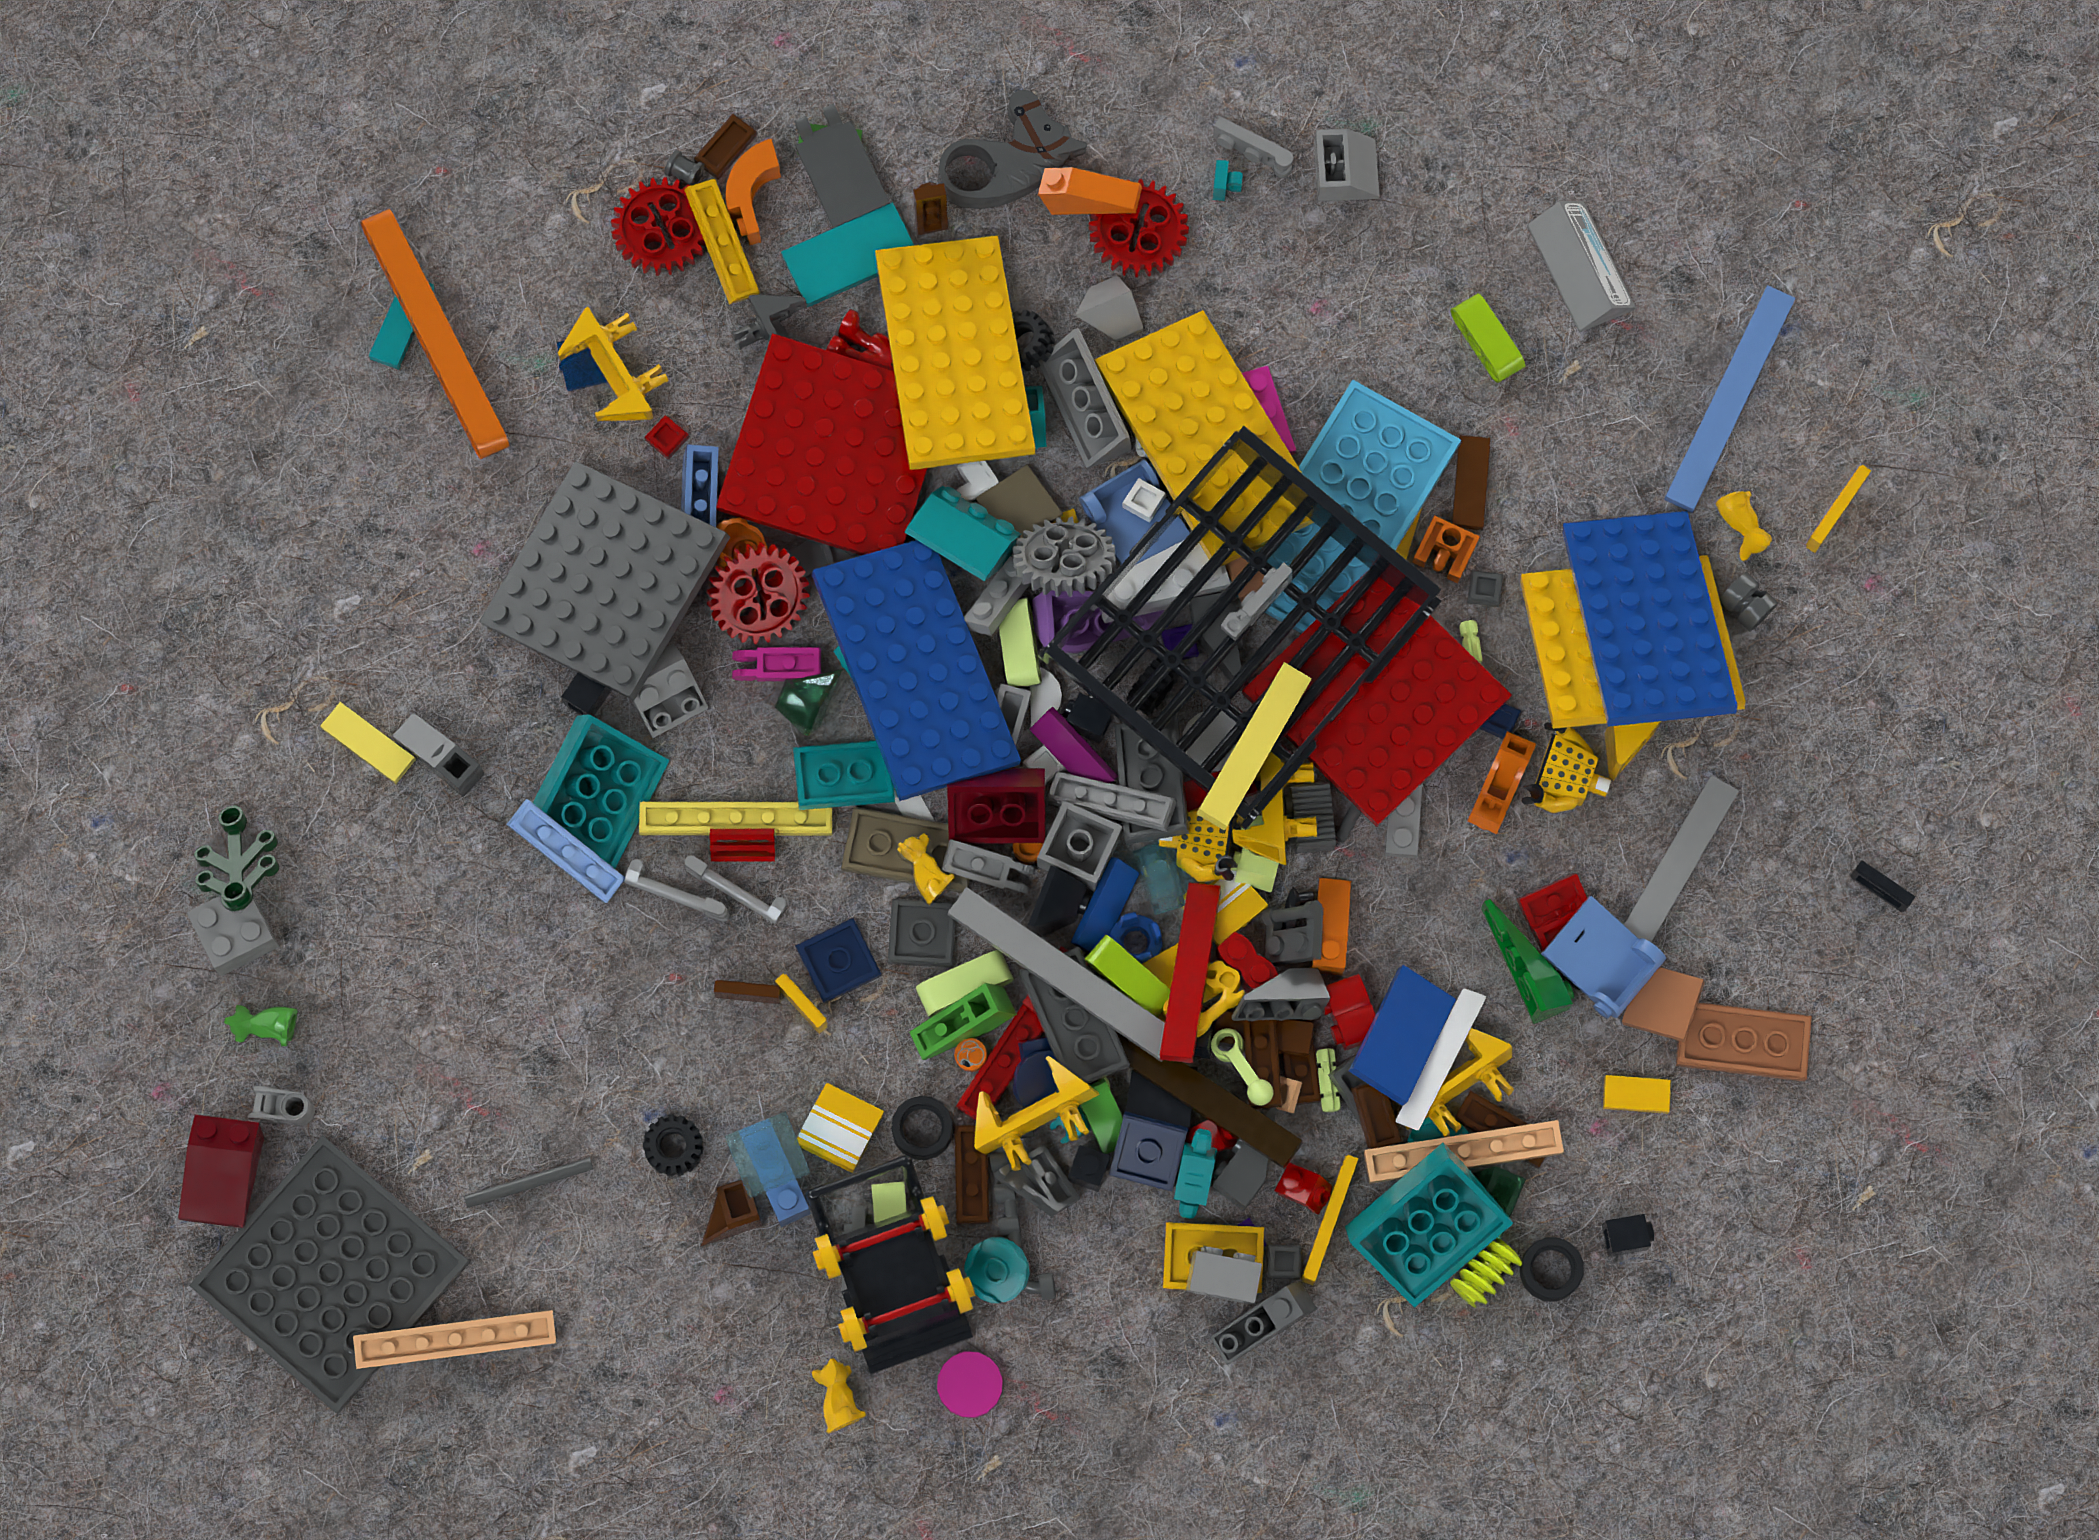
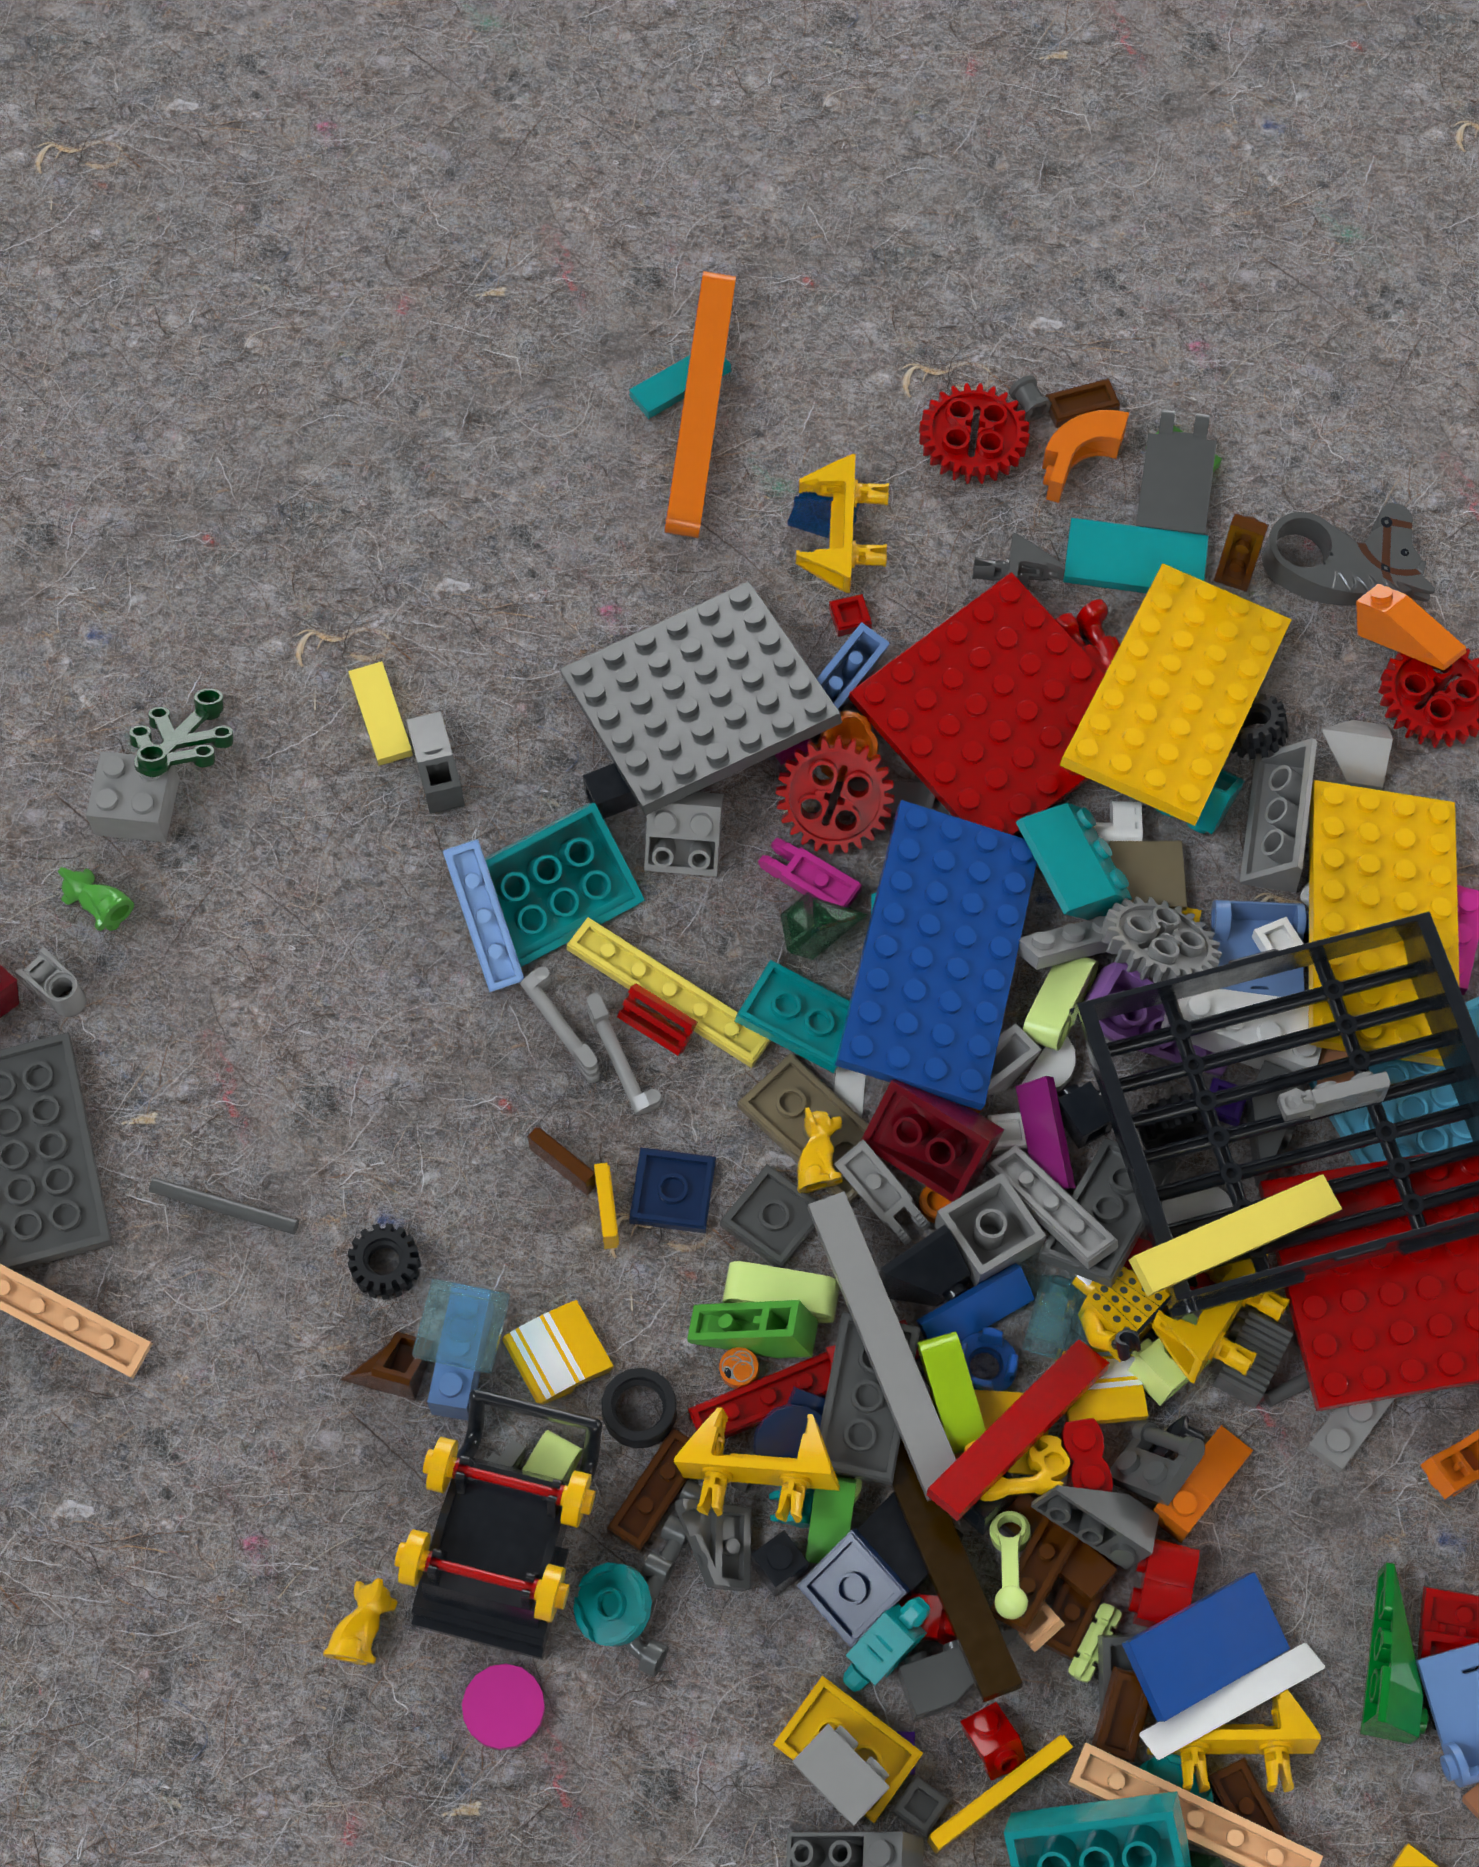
camera: 35 degrees right, 10 degrees down
yellow tile [684,178,760,305] -> none

